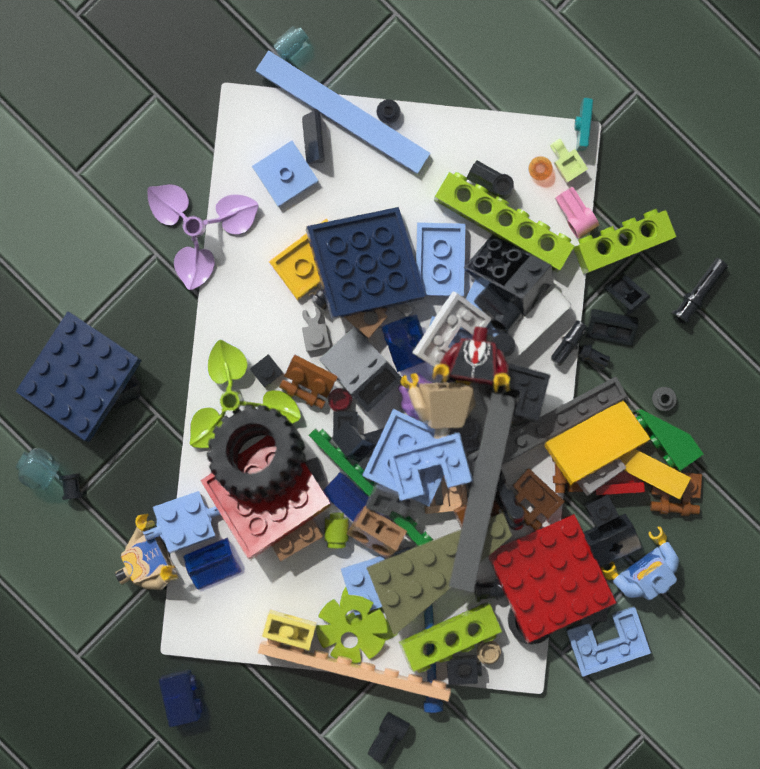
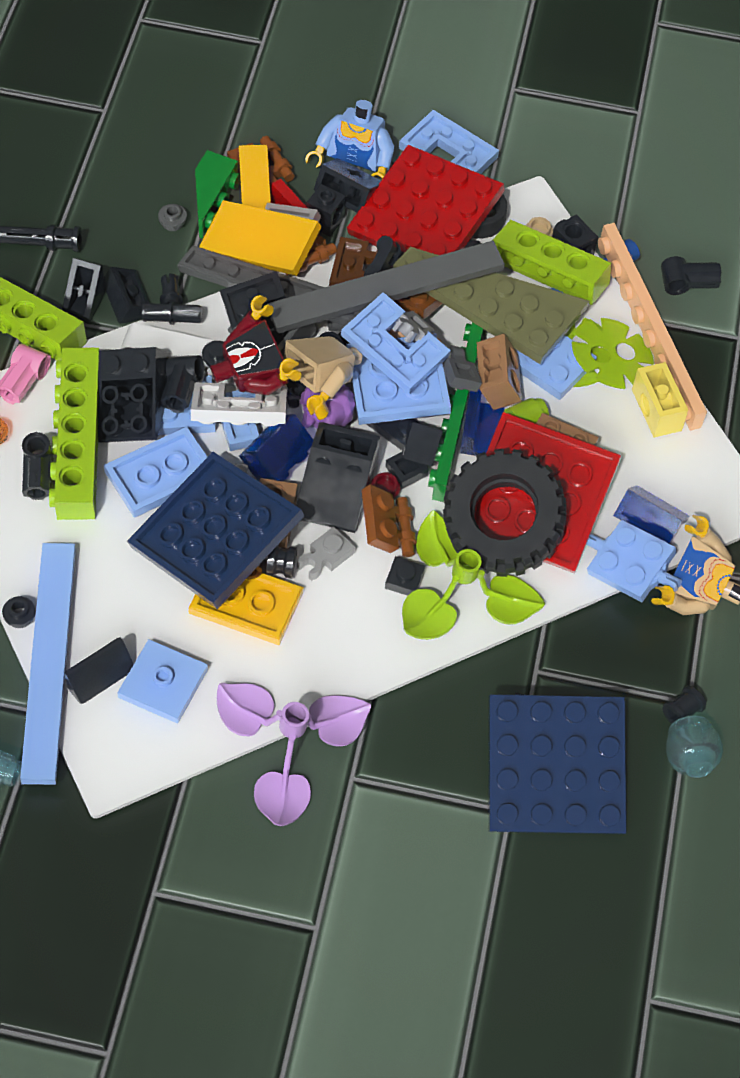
camera: 125 degrees left, 30 degrees down
none -> light grey plate [392,311,435,343]

